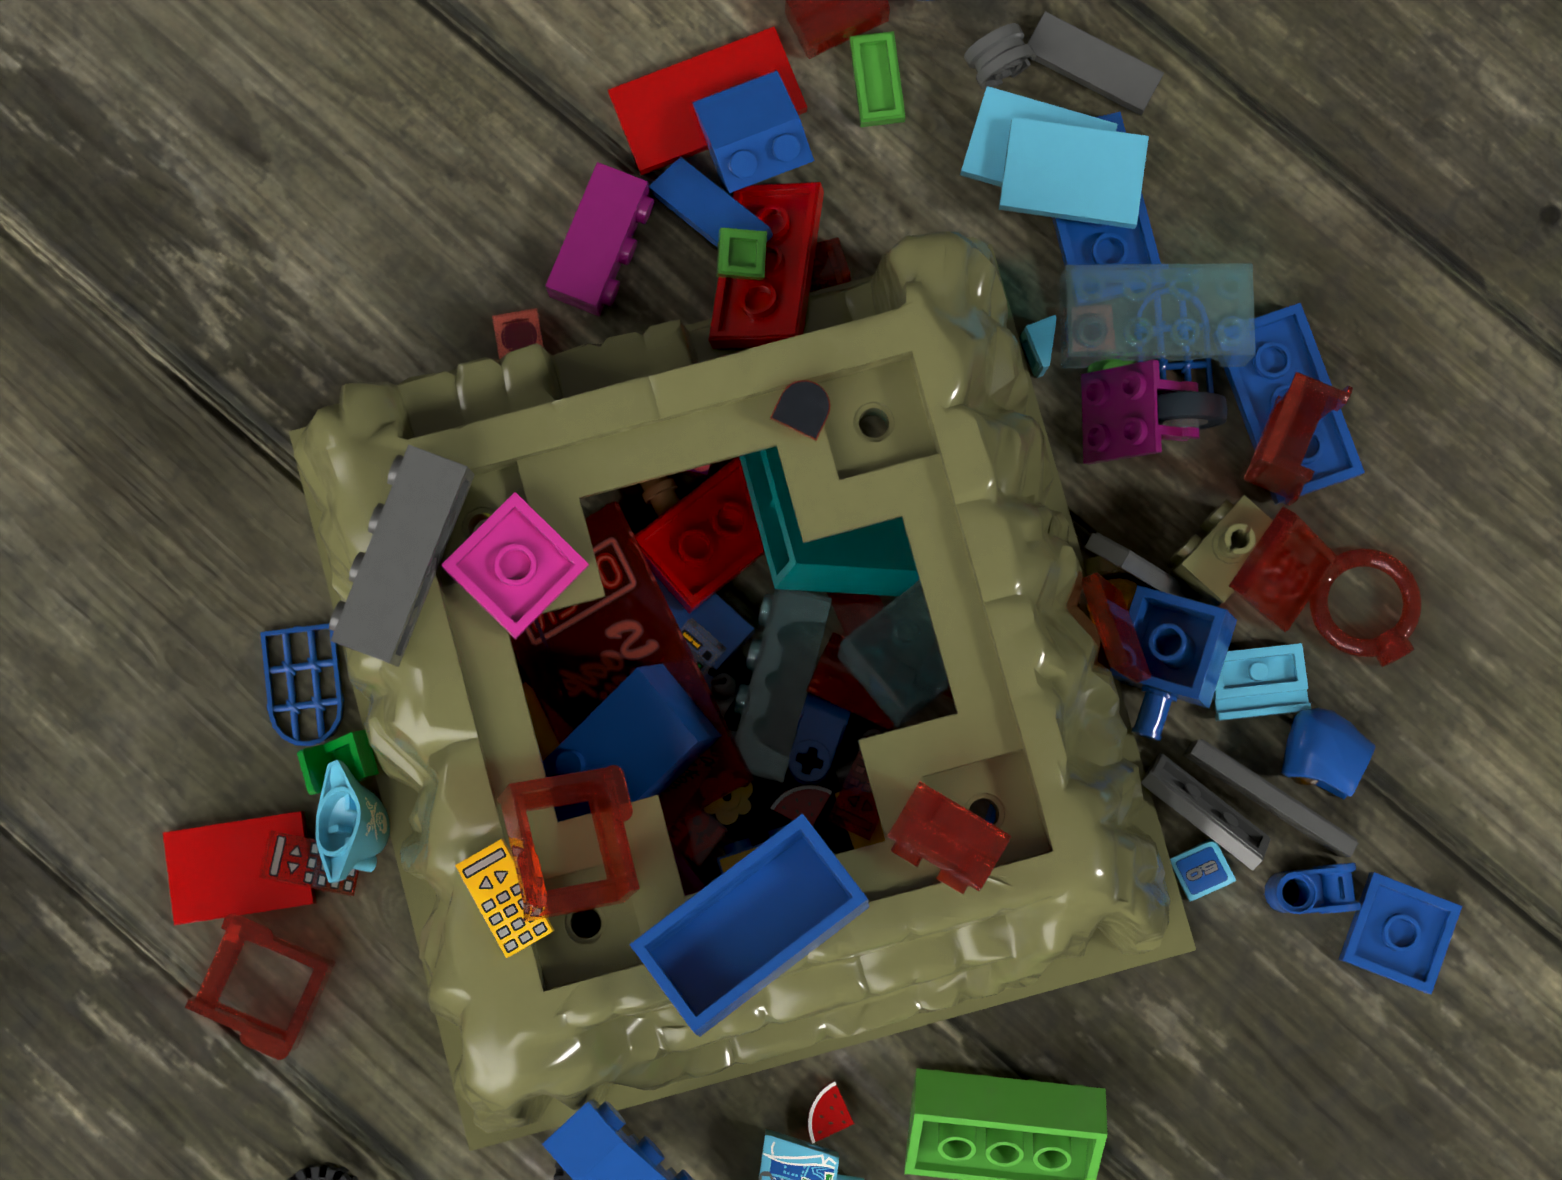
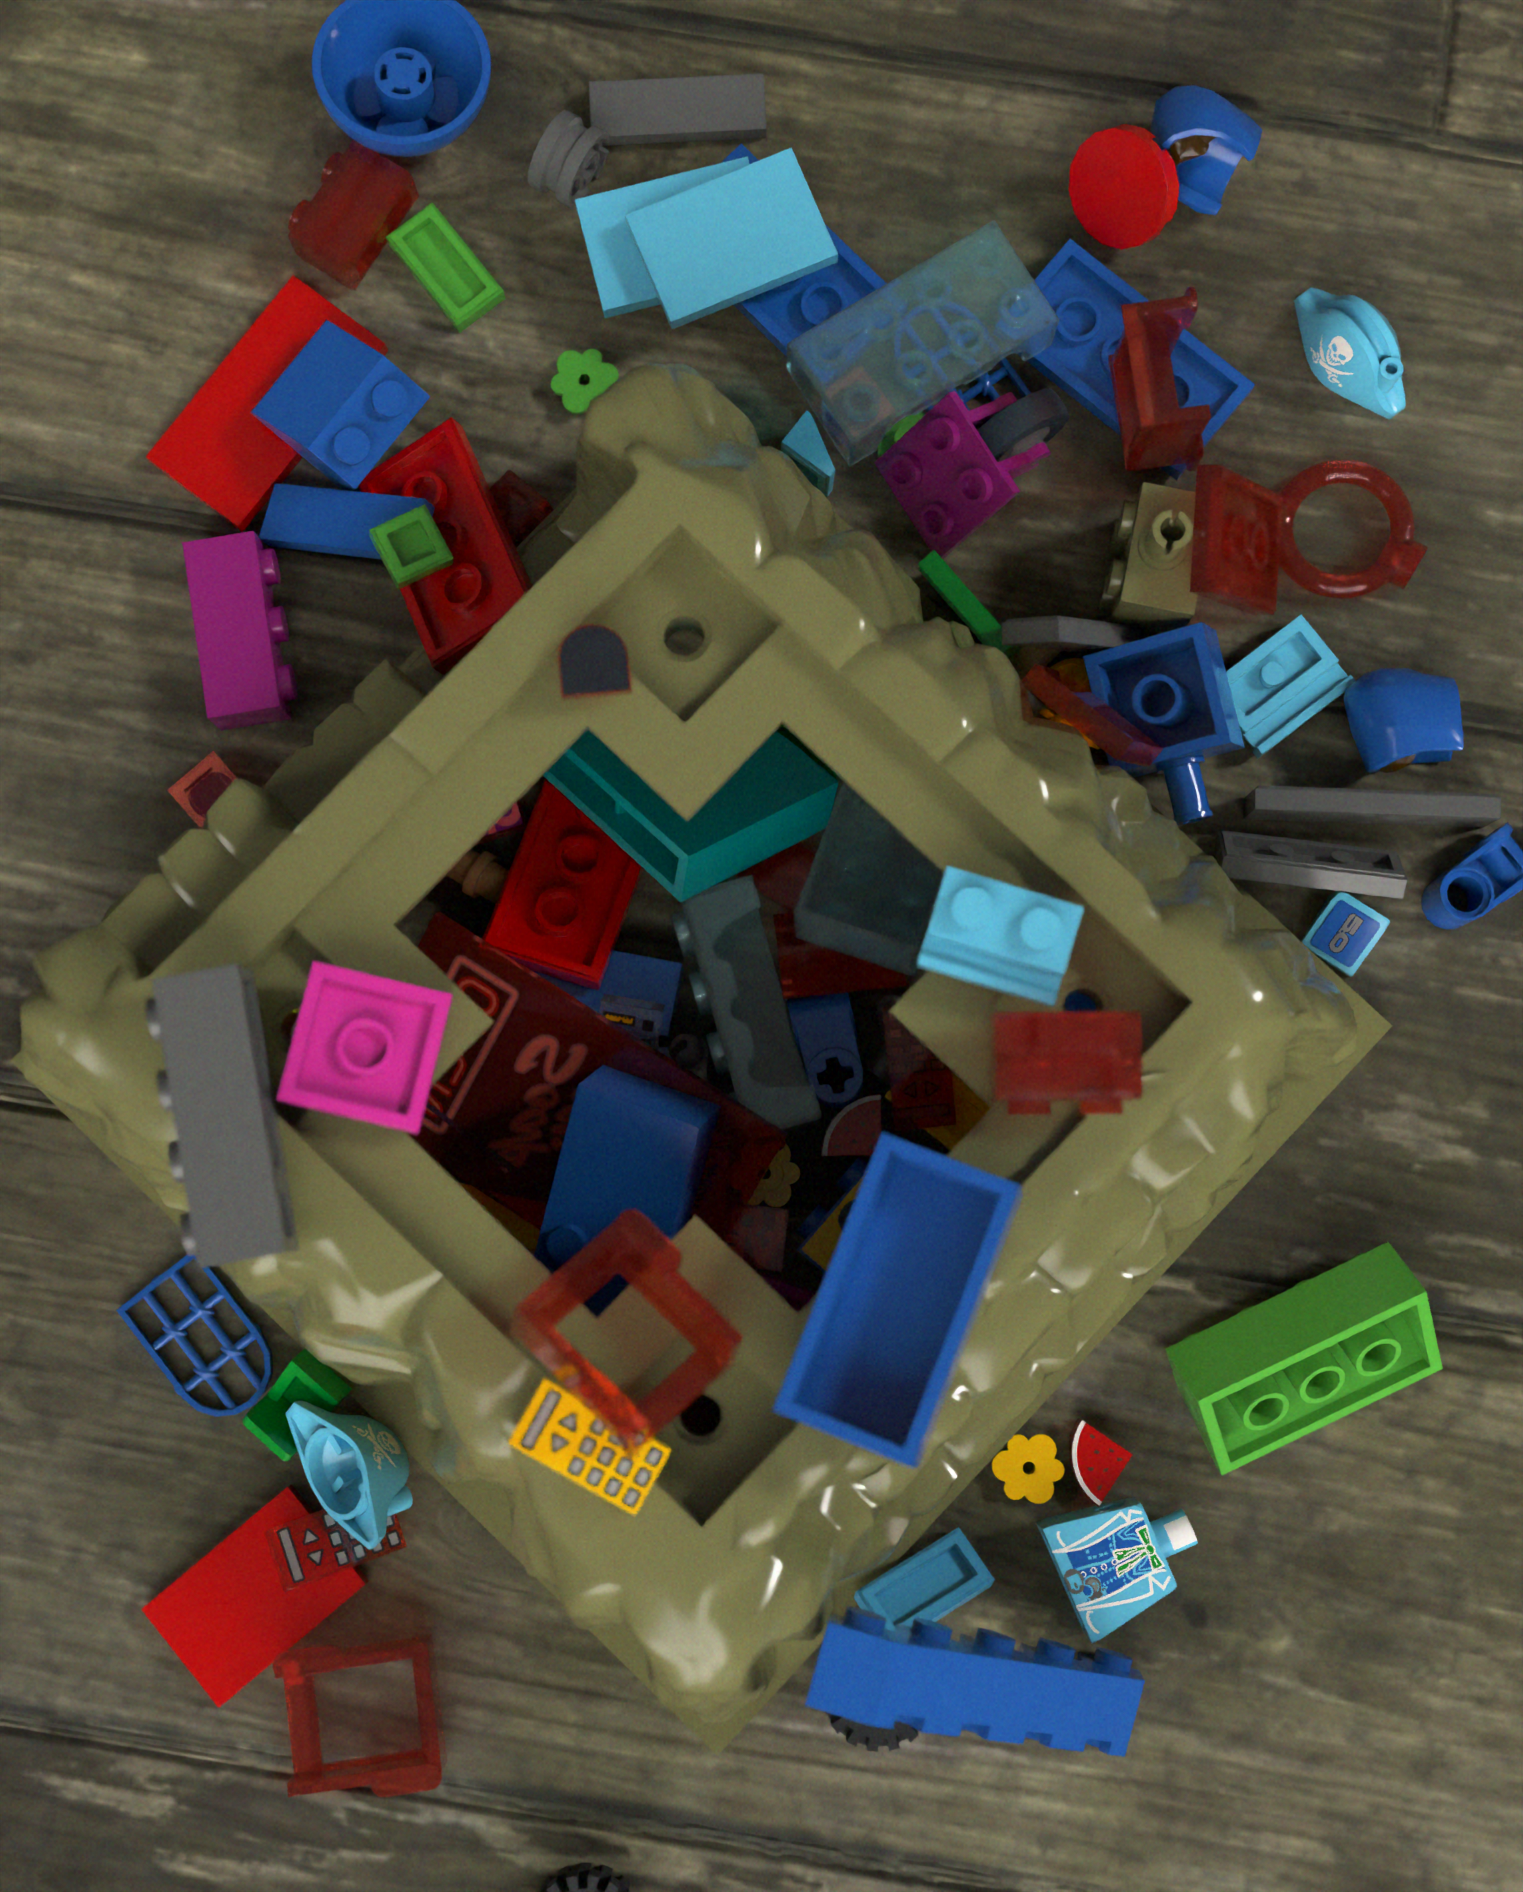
camera: 30 degrees left, 0 degrees up
none -> bright green plant [551,349,619,415]
none -> dark azure tile [853,1527,995,1632]
none -> medium azure plate [916,866,1084,1008]
none -> green tile [918,550,1020,661]
none -> yellow plant [991,1434,1064,1504]
none -> red tile [1068,124,1180,250]
none -> blue piece [1150,85,1262,215]
none -> medium azure hat [1294,287,1406,420]

